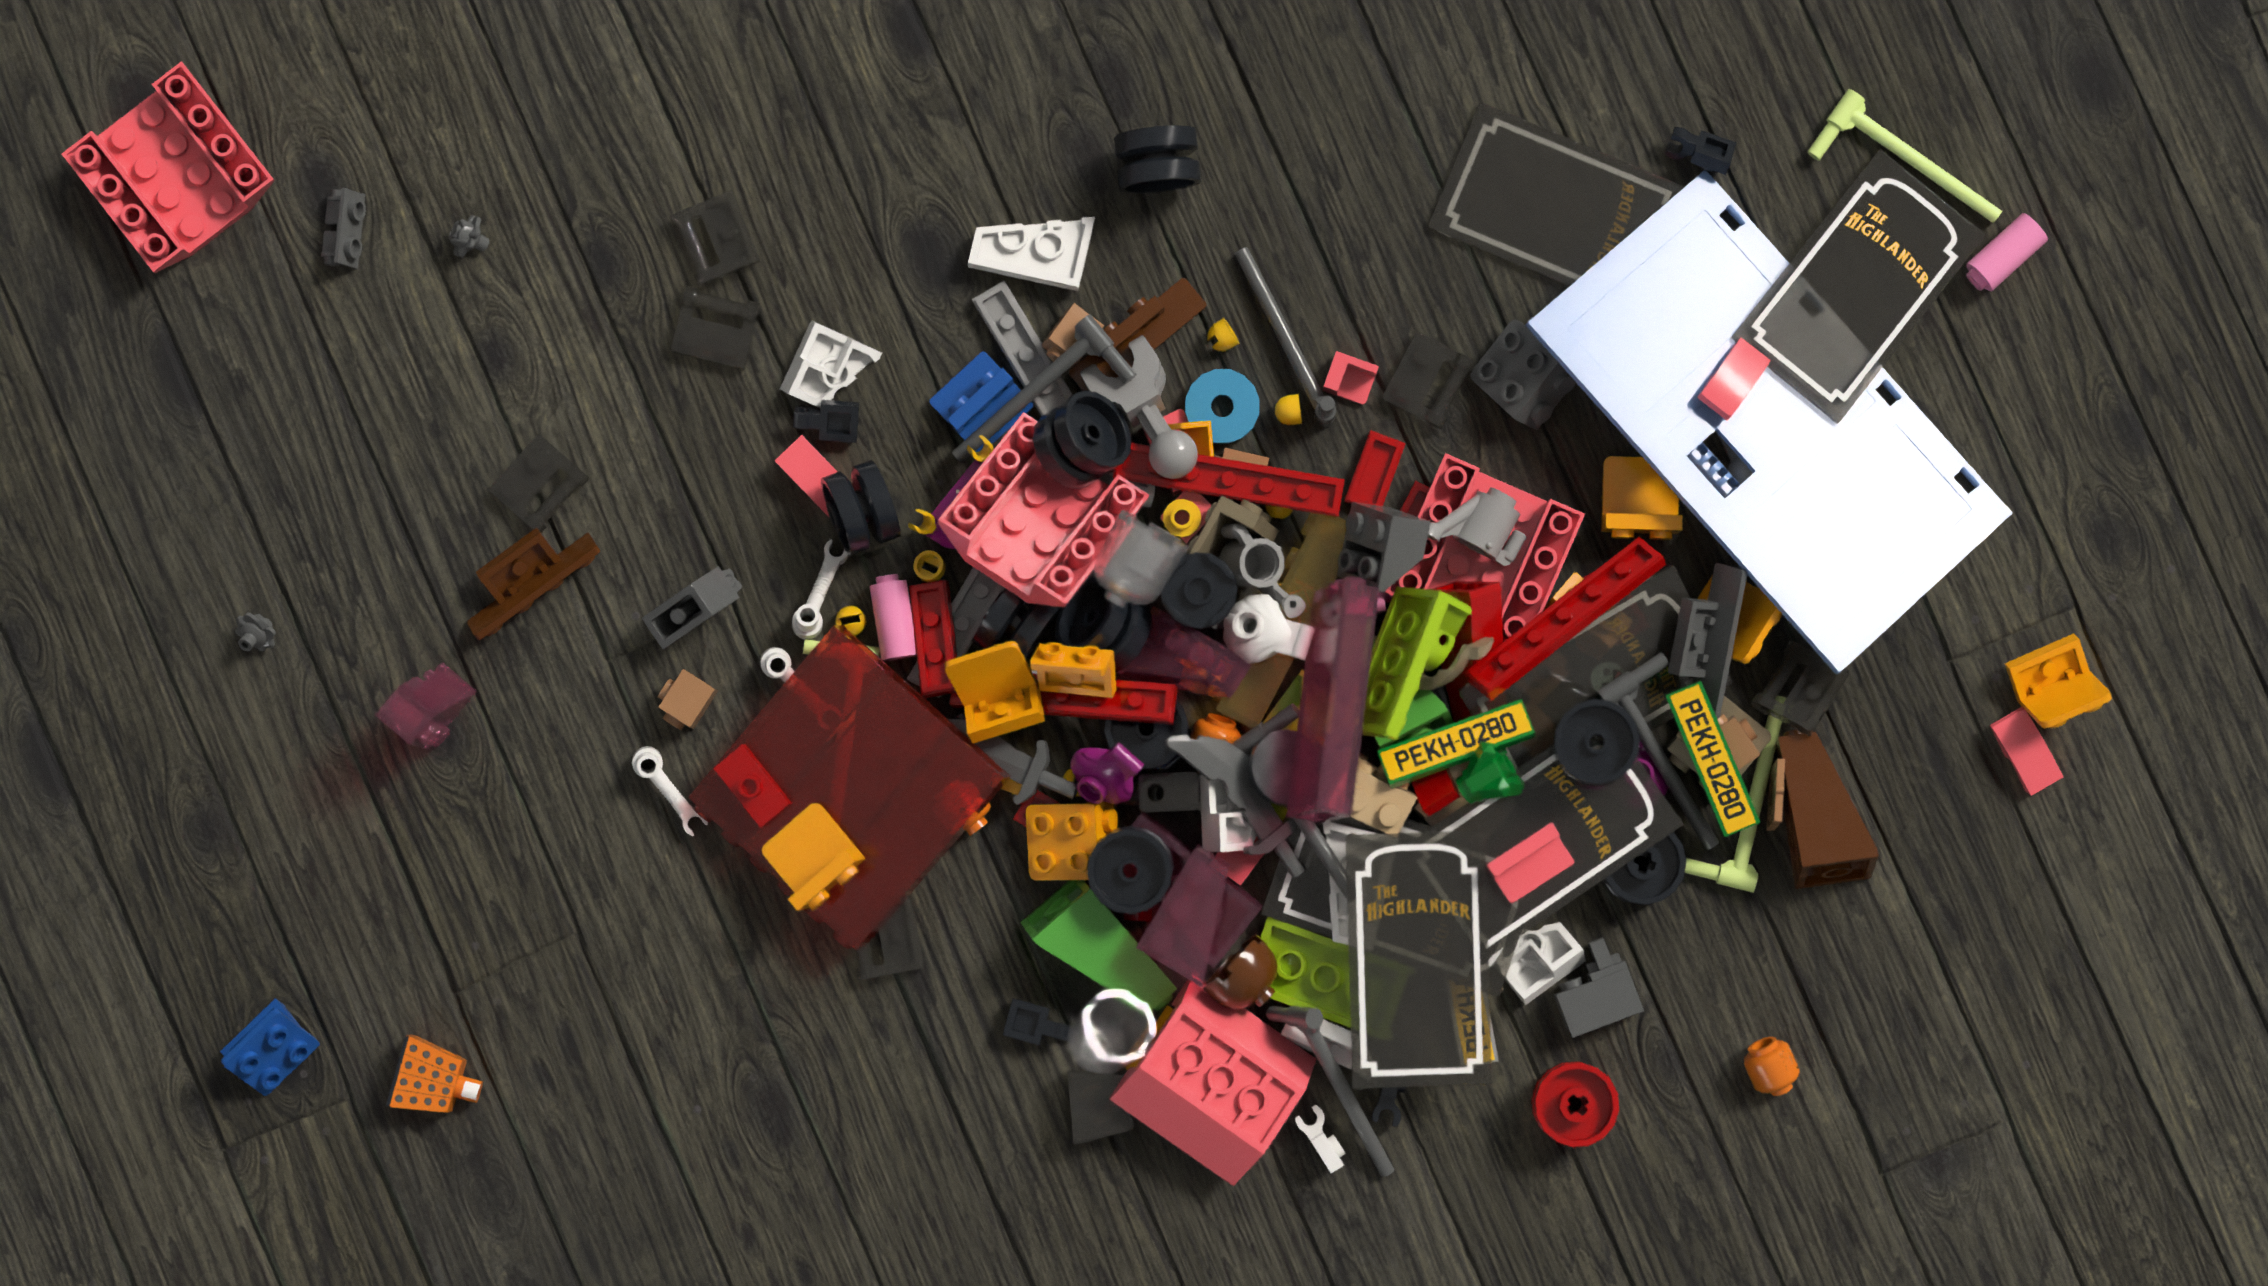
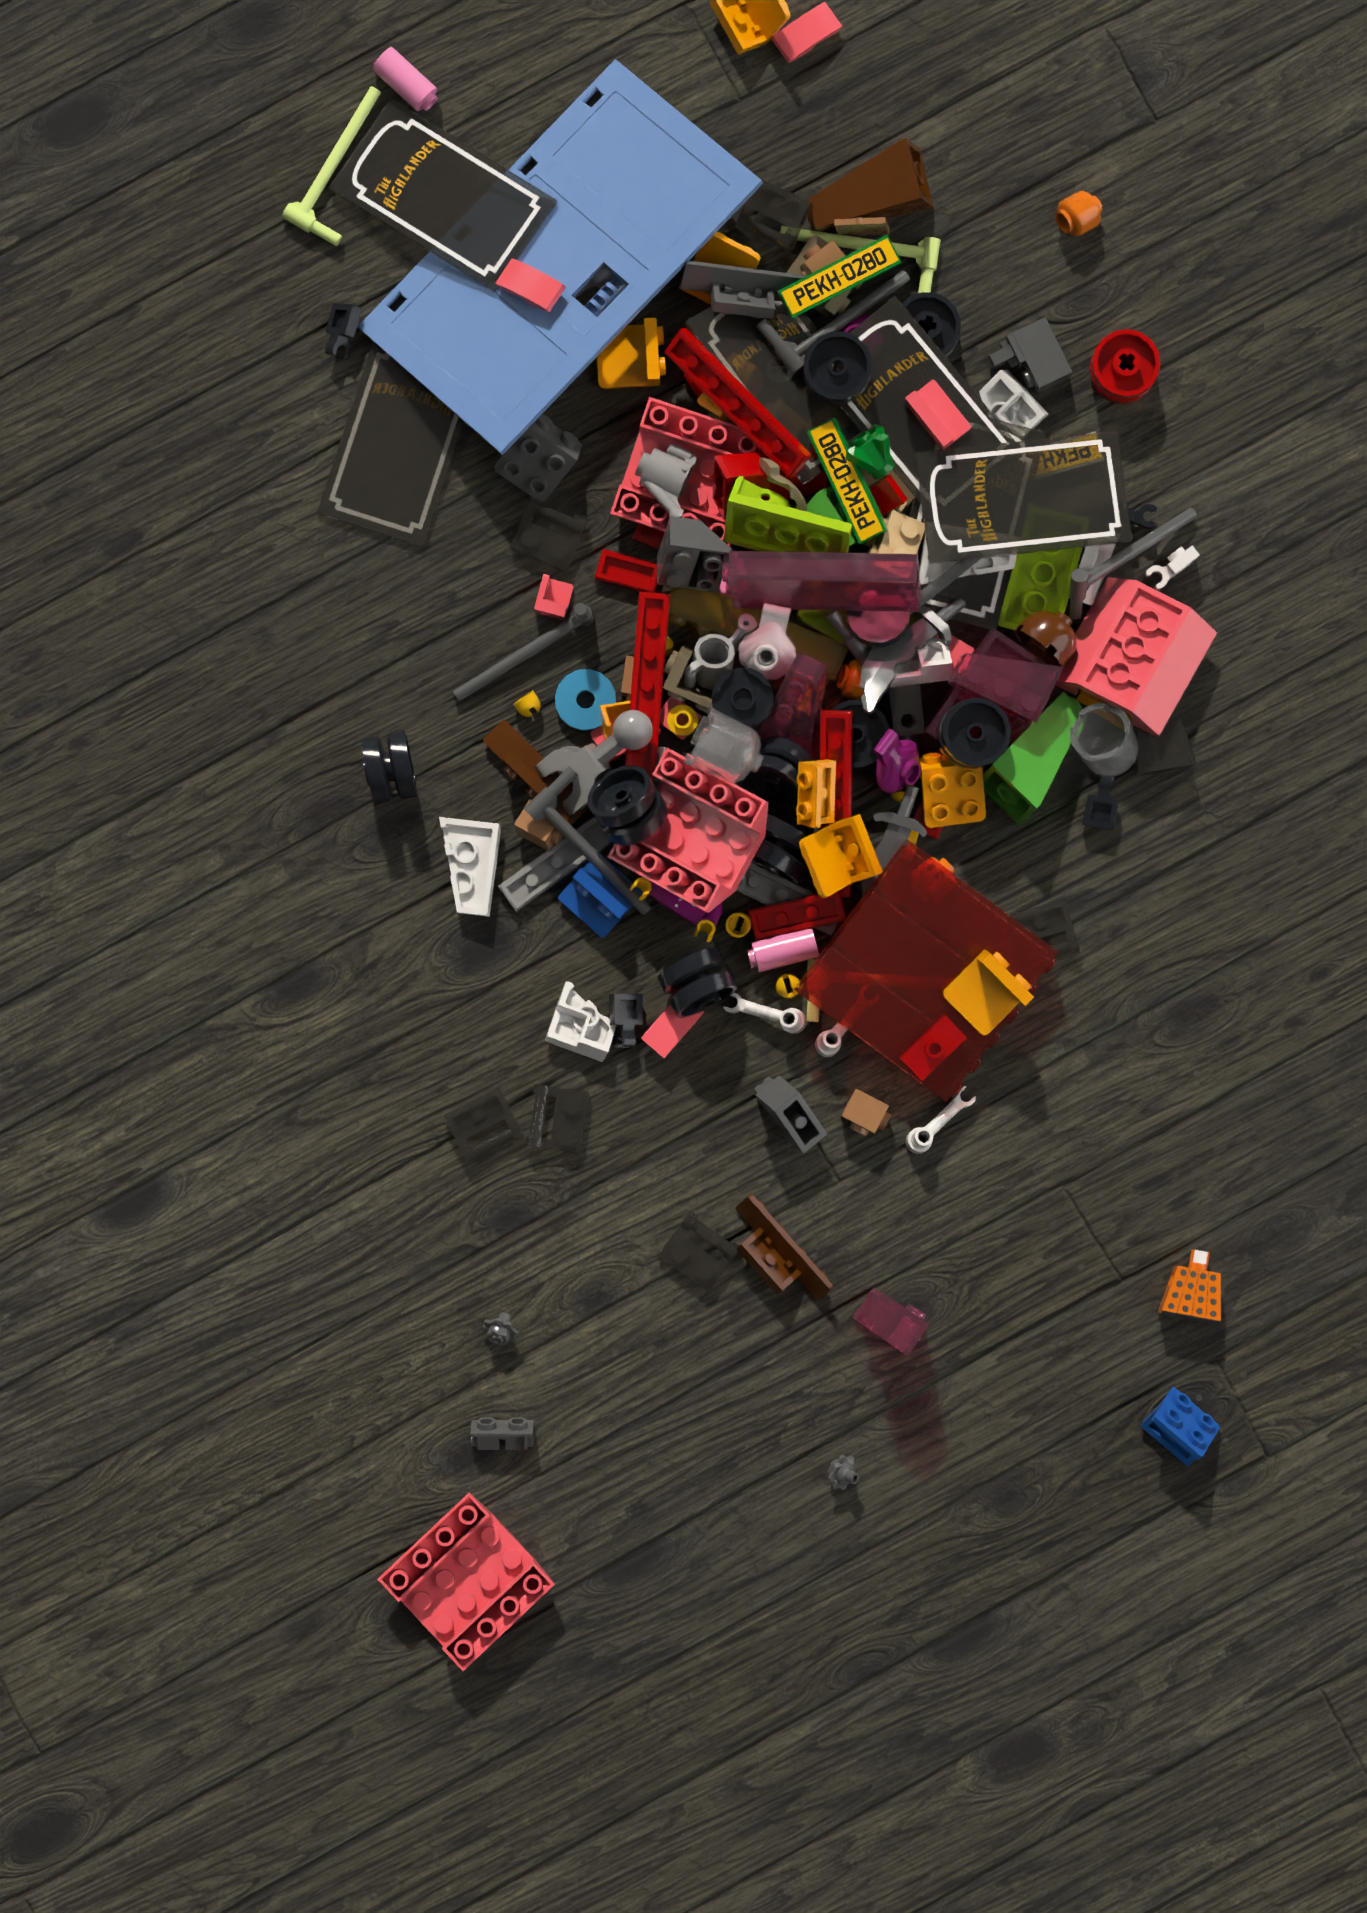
camera: 100 degrees left, 0 degrees up
yellow hinge [1275,394,1302,425] -> none

